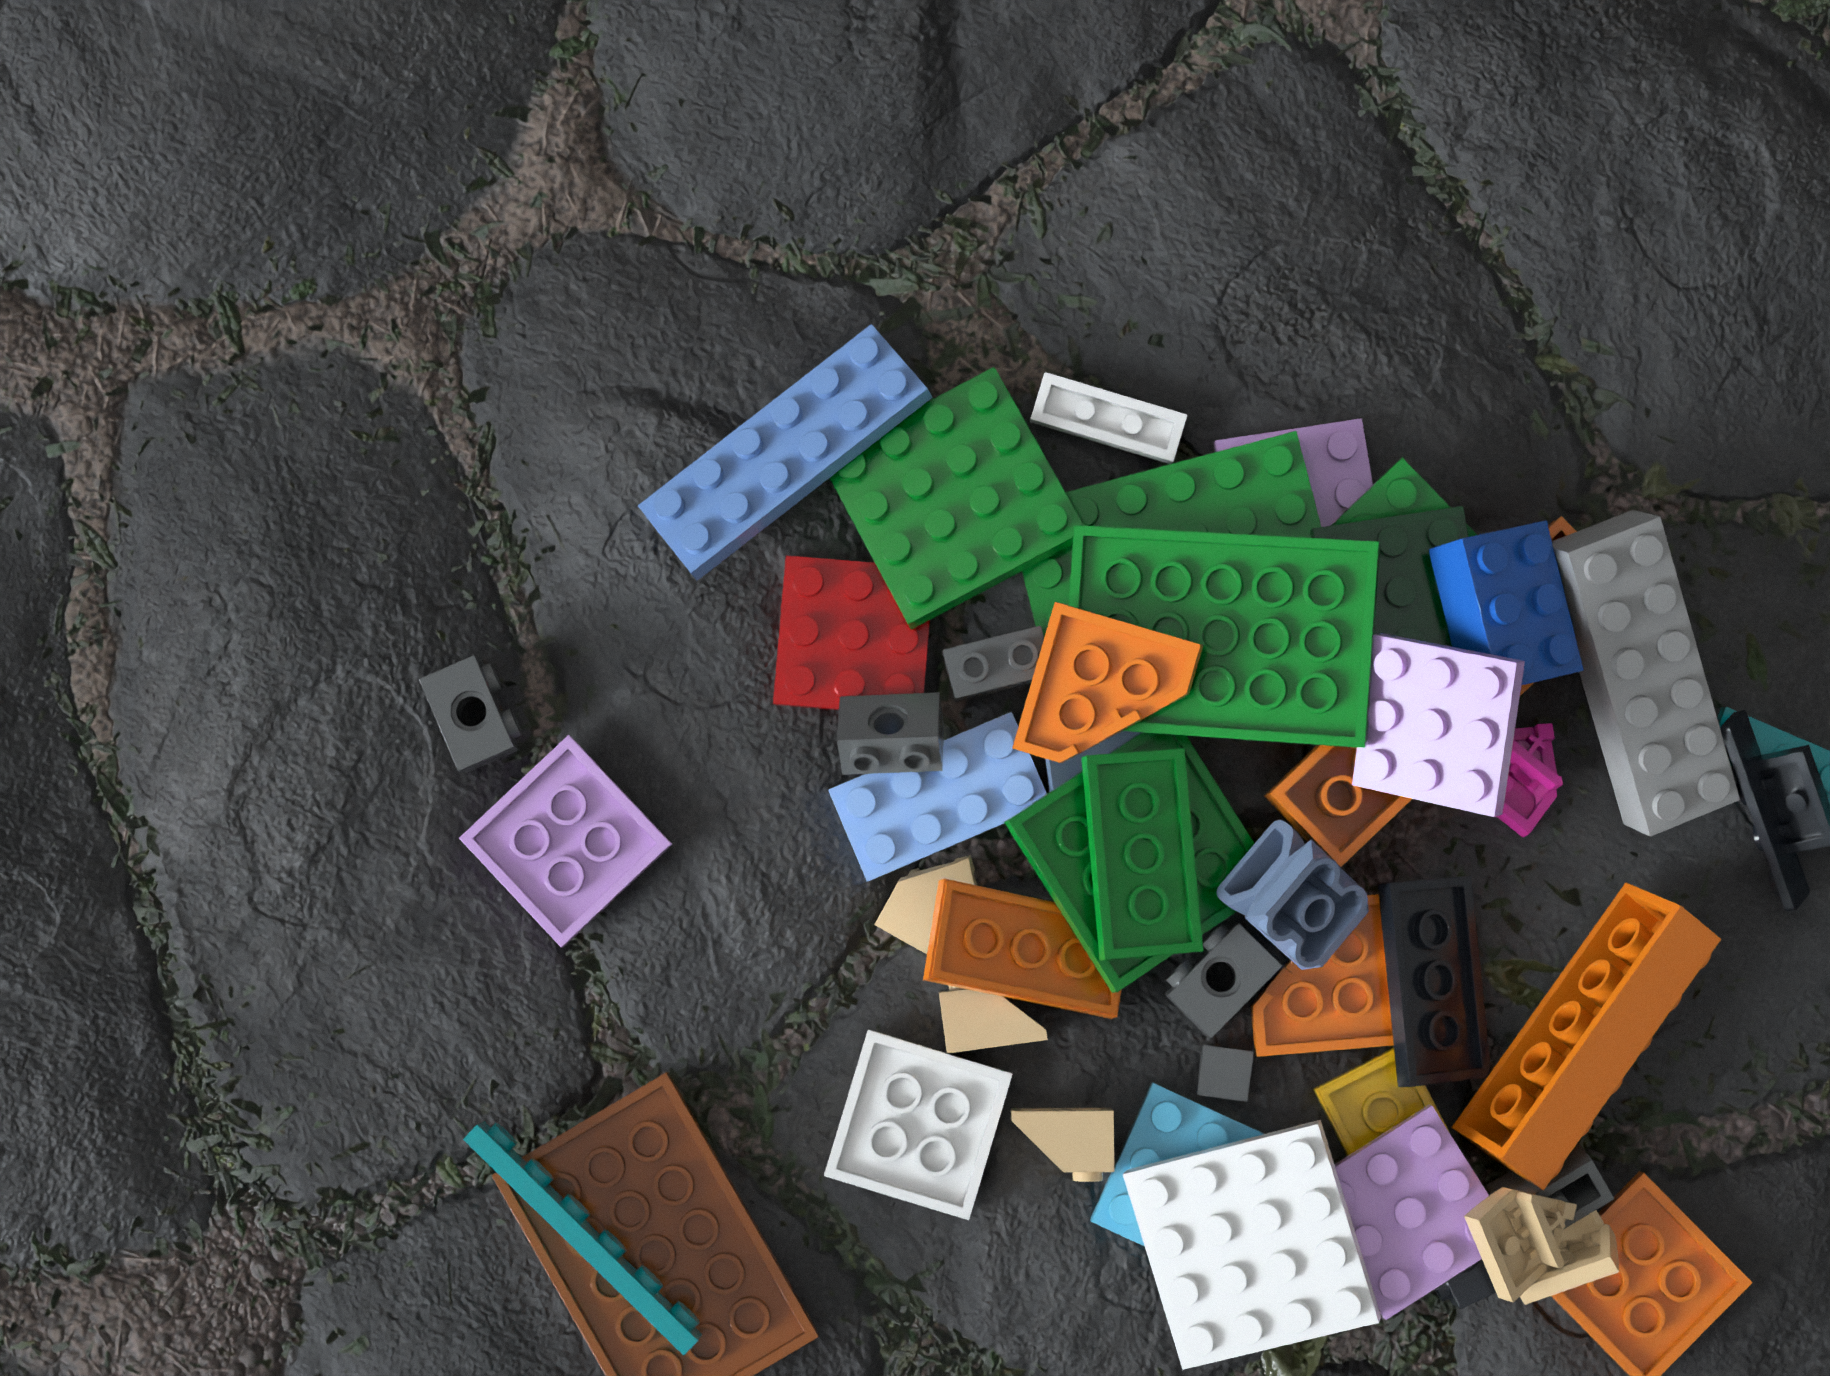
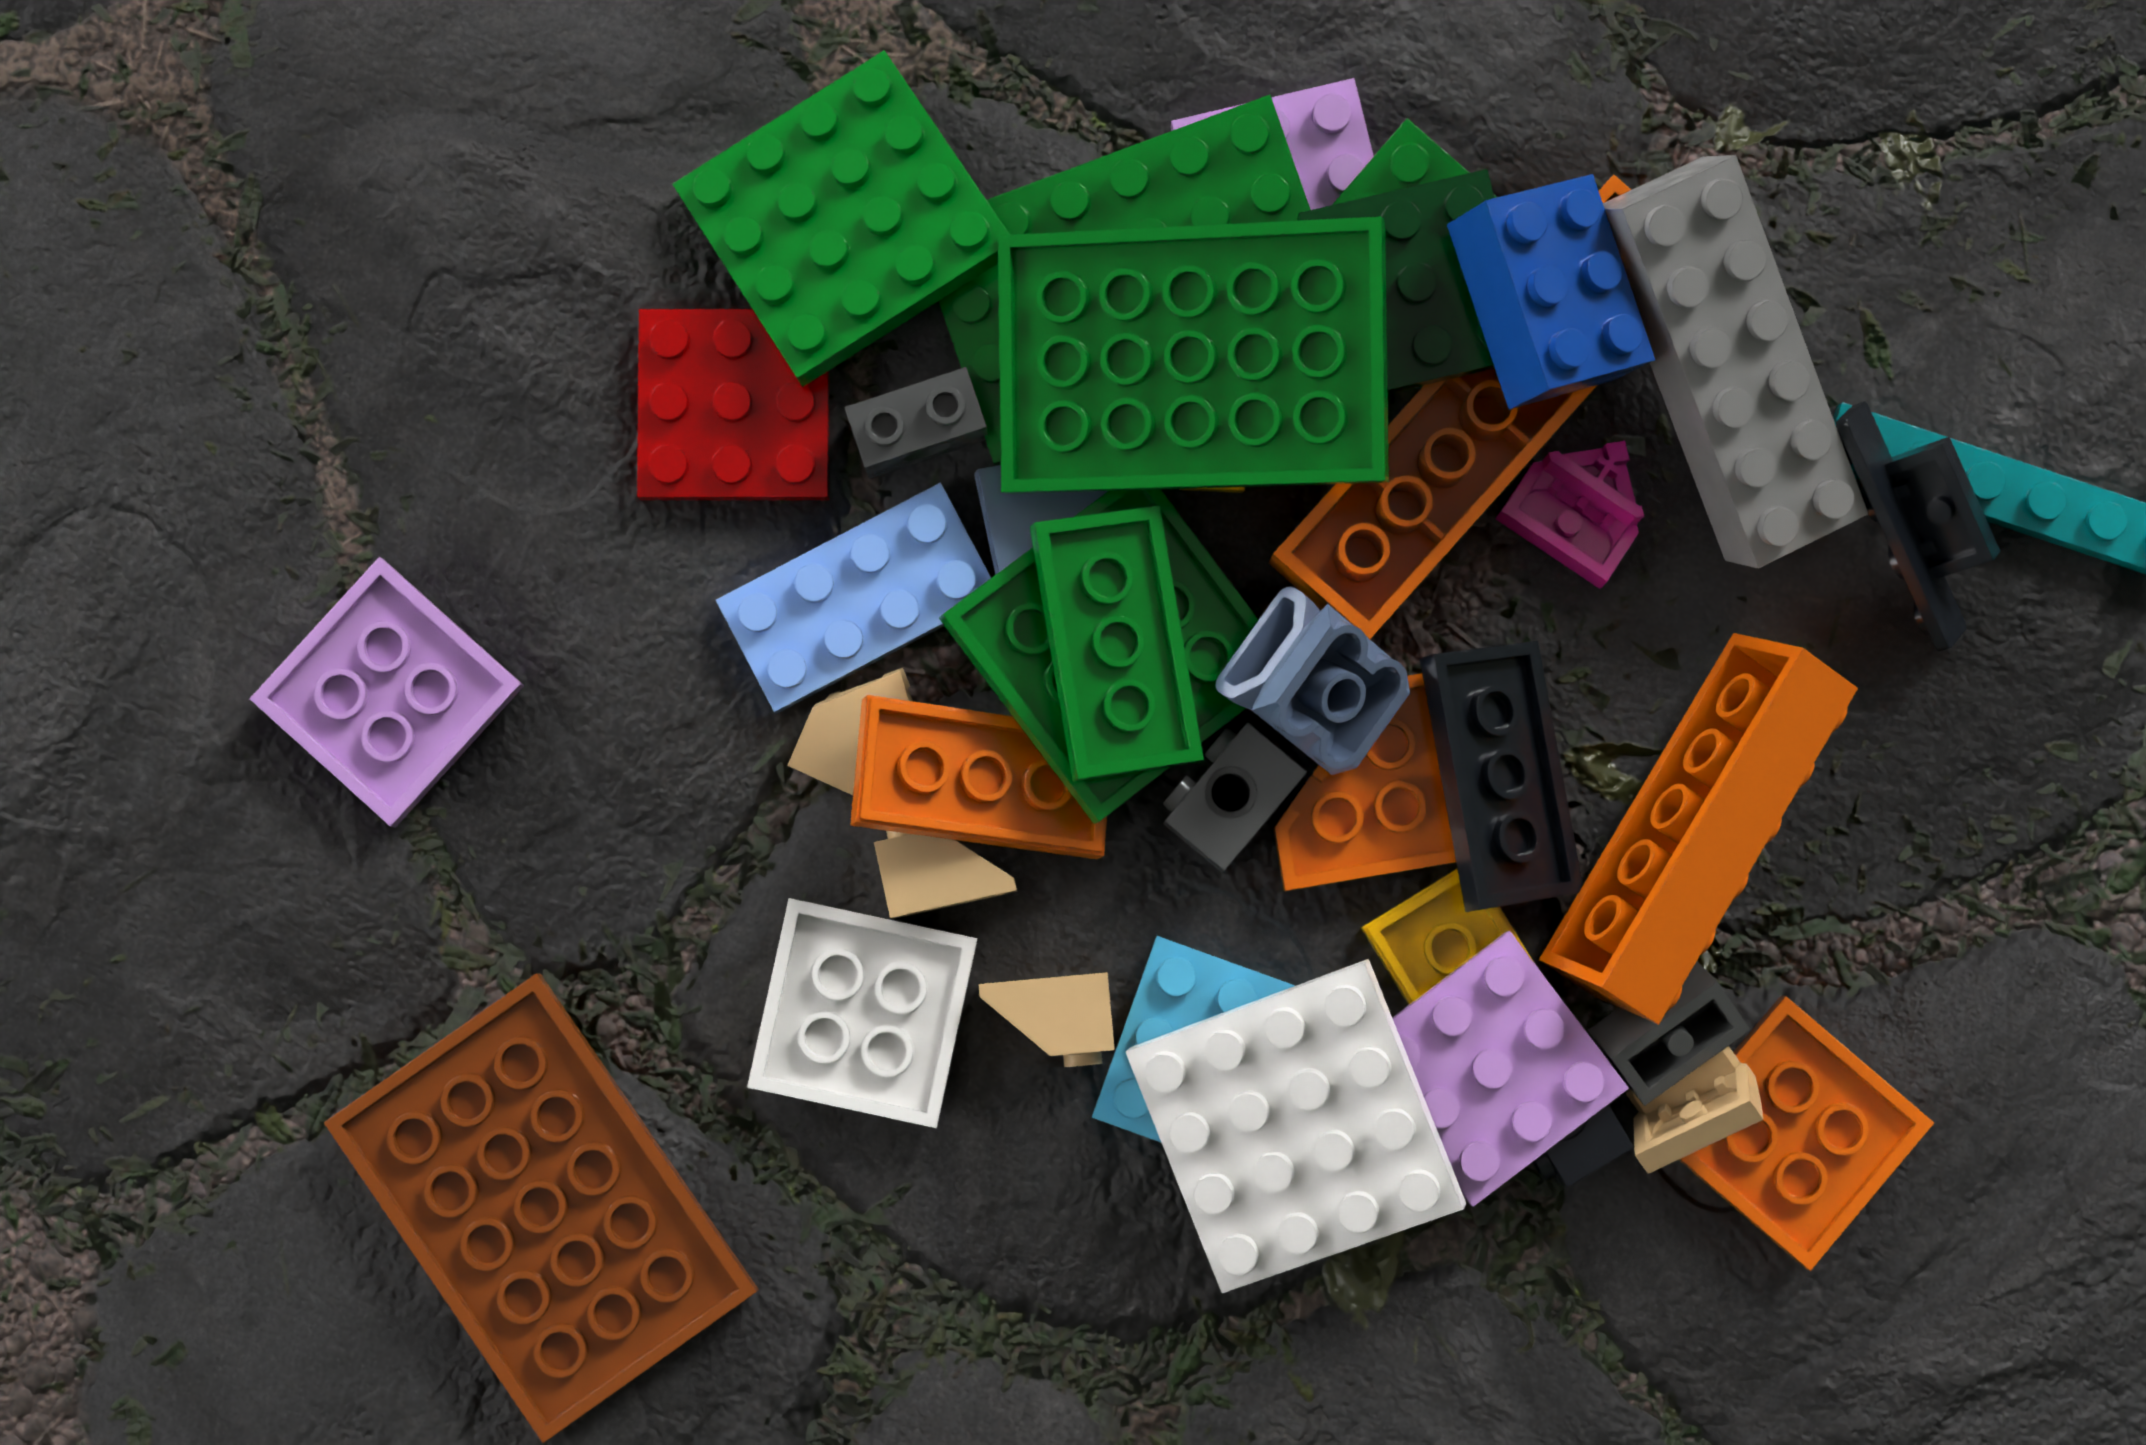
camera: 10 degrees left, 0 degrees up
dark grey brick [419,655,522,774] -> none
teal plate [463,1121,702,1356] -> none
medium blue plate [638,324,933,581] -> none
dark grey brick [837,692,944,775] -> none
orange plate [1012,602,1203,763] -> none
white plate [1030,372,1187,464] -> none
dark grey tile [1196,1044,1254,1102] -> none
plate [1352,633,1525,817] -> none
tan slope [1464,1187,1577,1302] -> none

